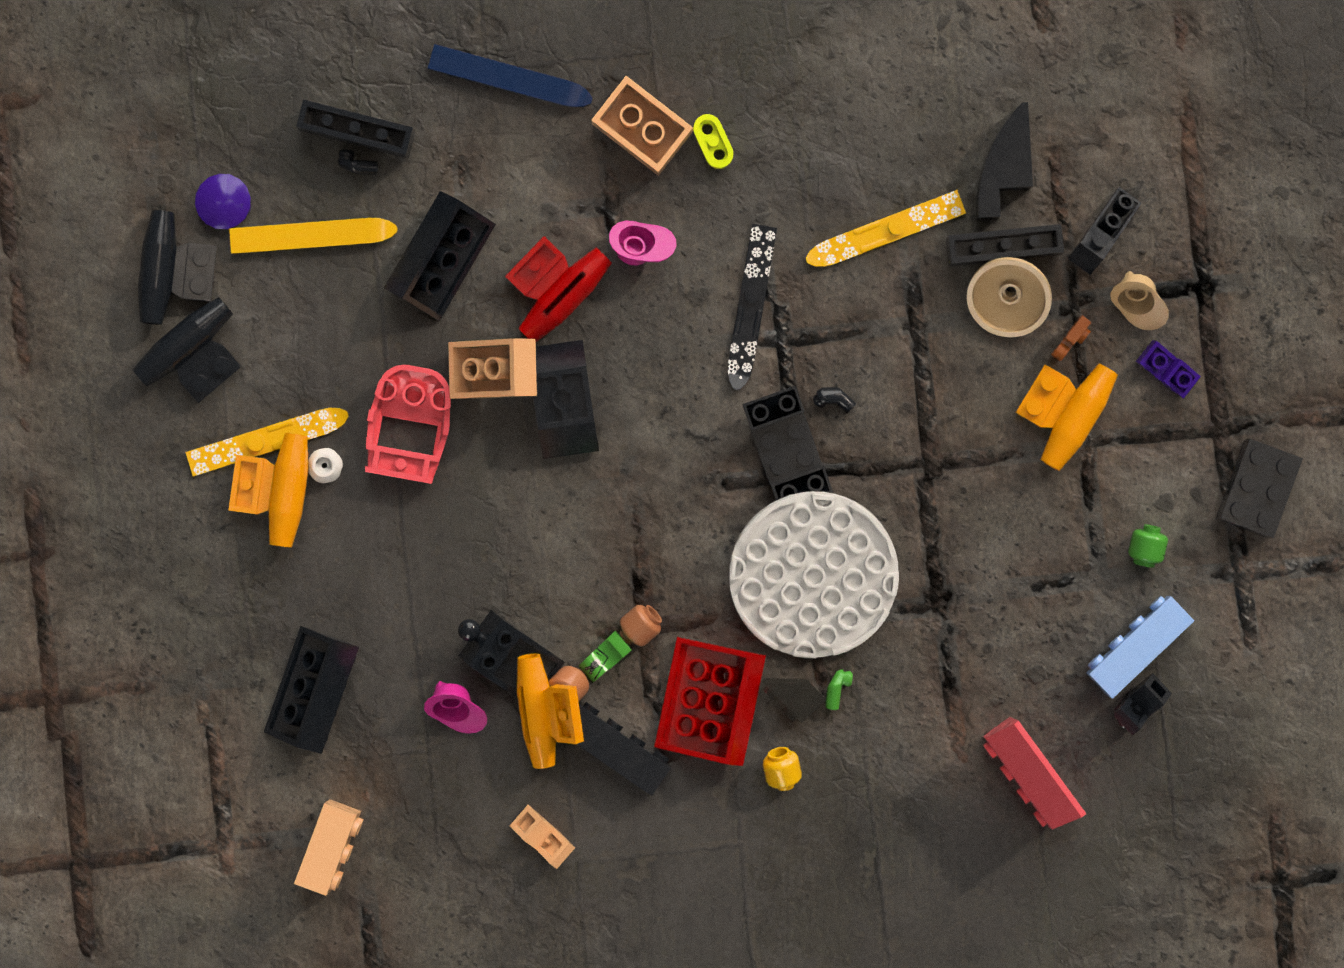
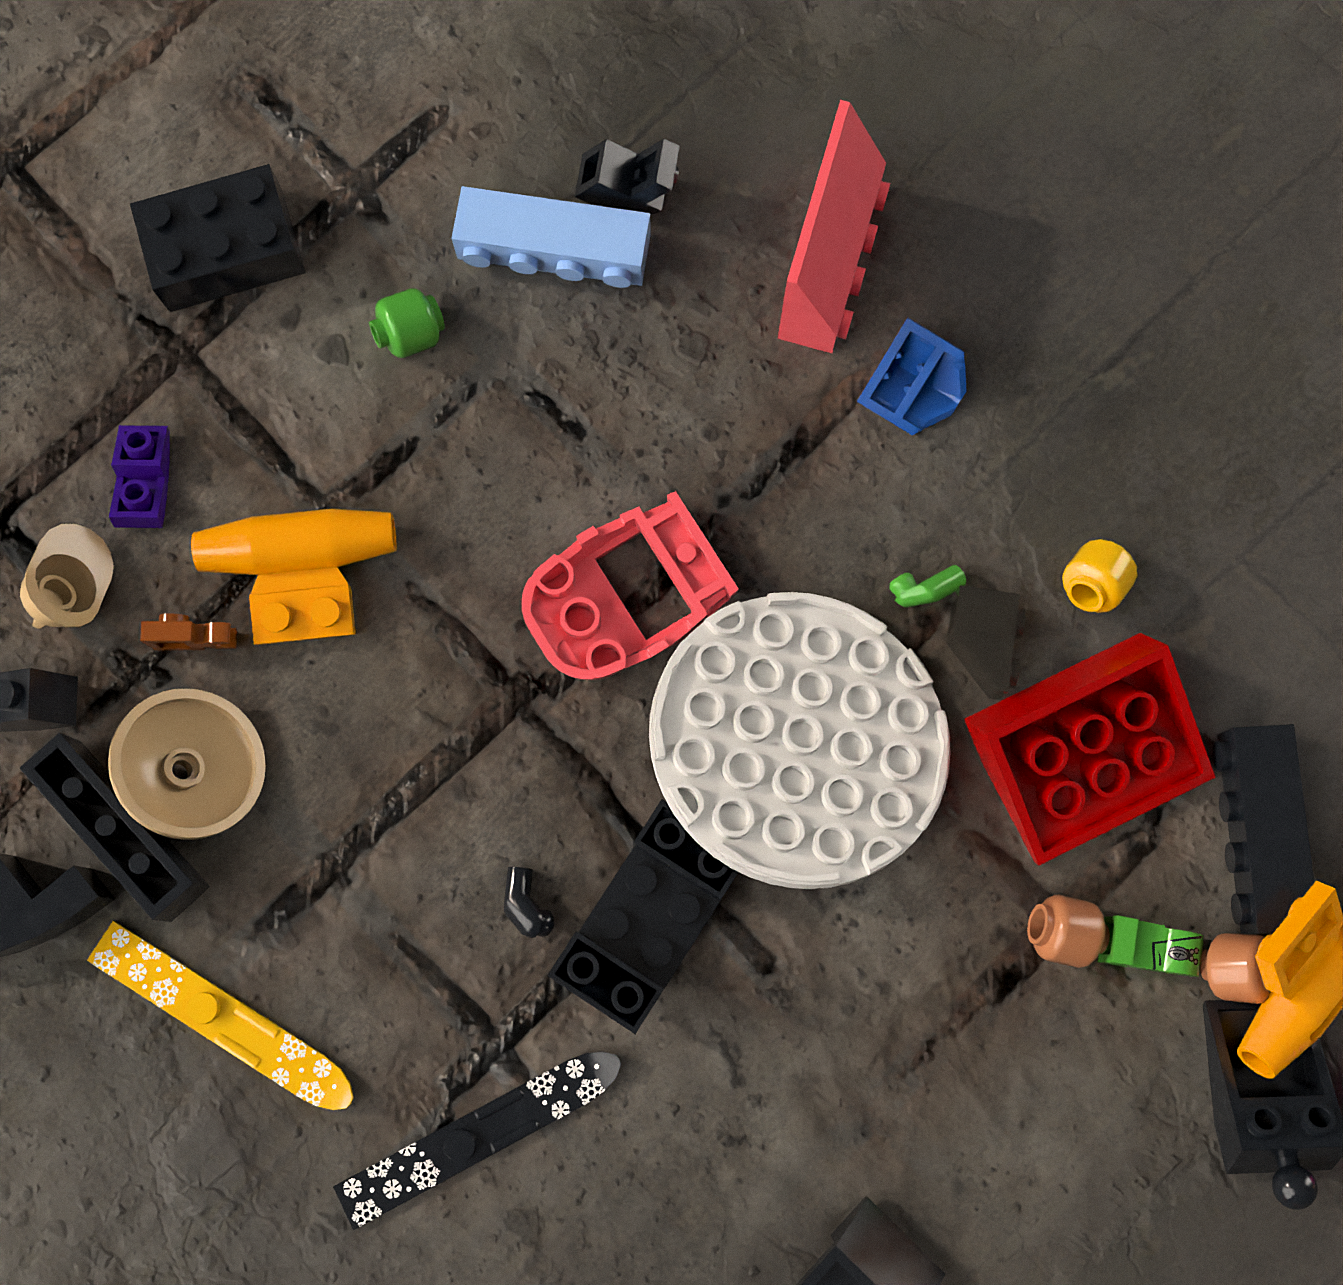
camera: 125 degrees left, 10 degrees down
none -> coral slope [521,491,739,680]
none -> blue slope [857,317,967,435]

